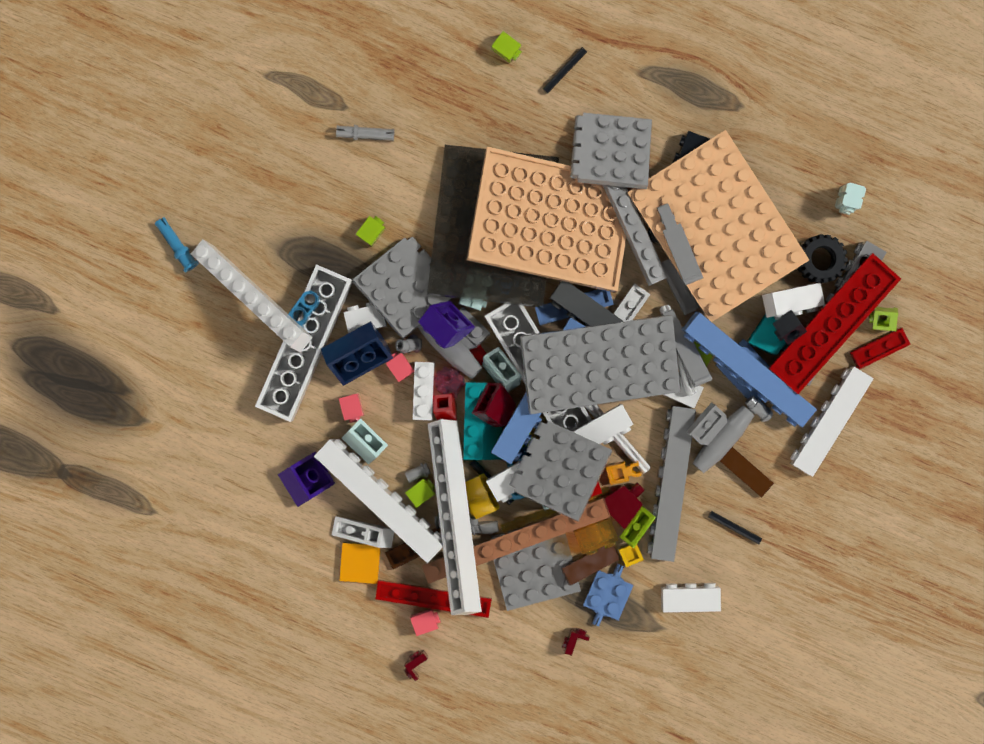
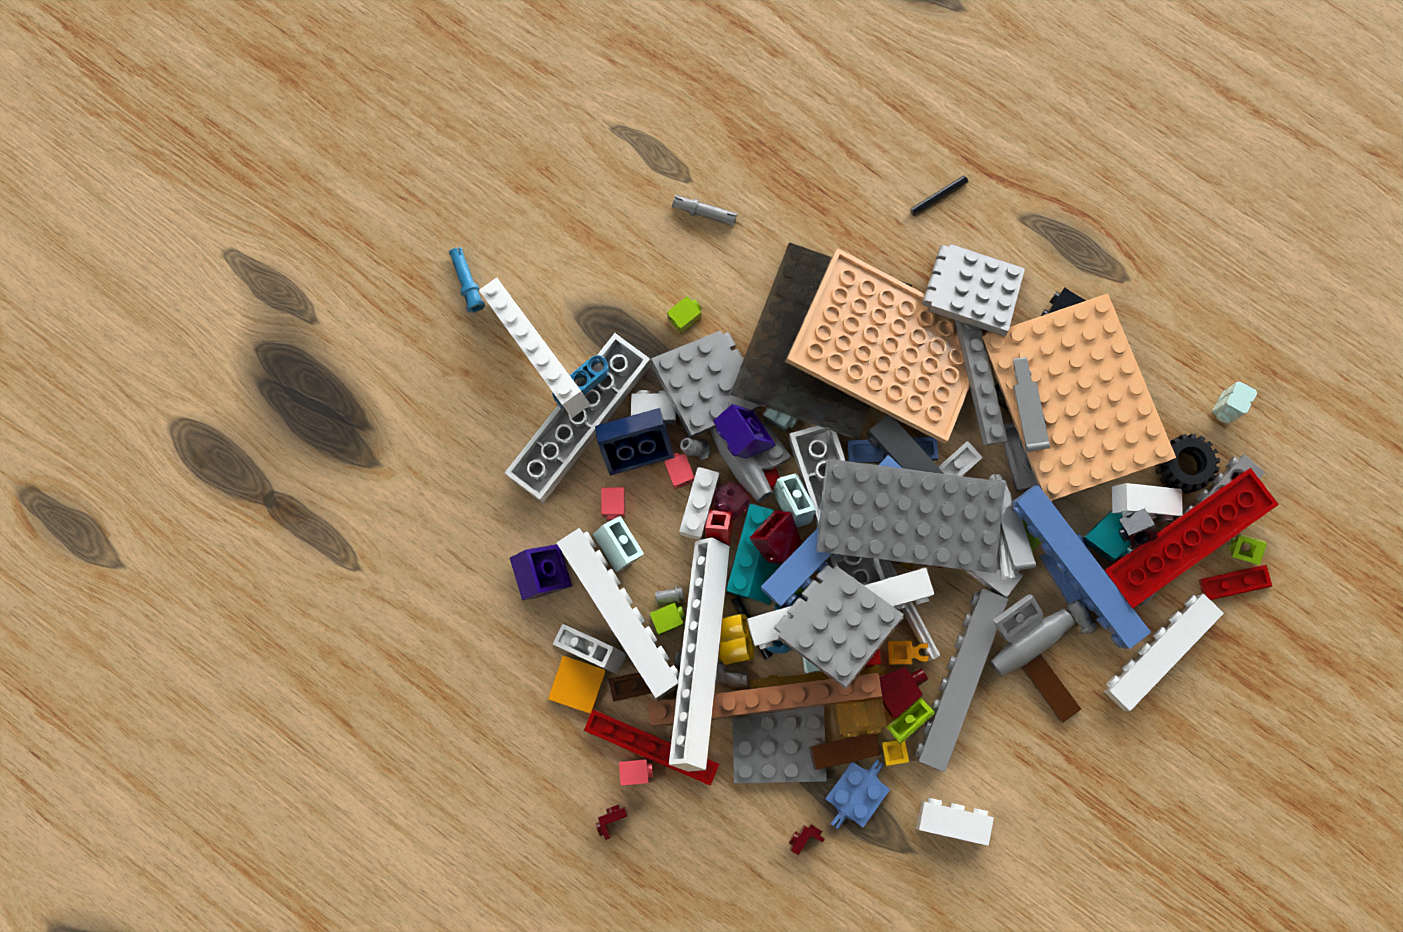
camera: 15 degrees right, 10 degrees down
lime brick [491,31,522,63] -> none
black bar [708,511,762,545] -> none

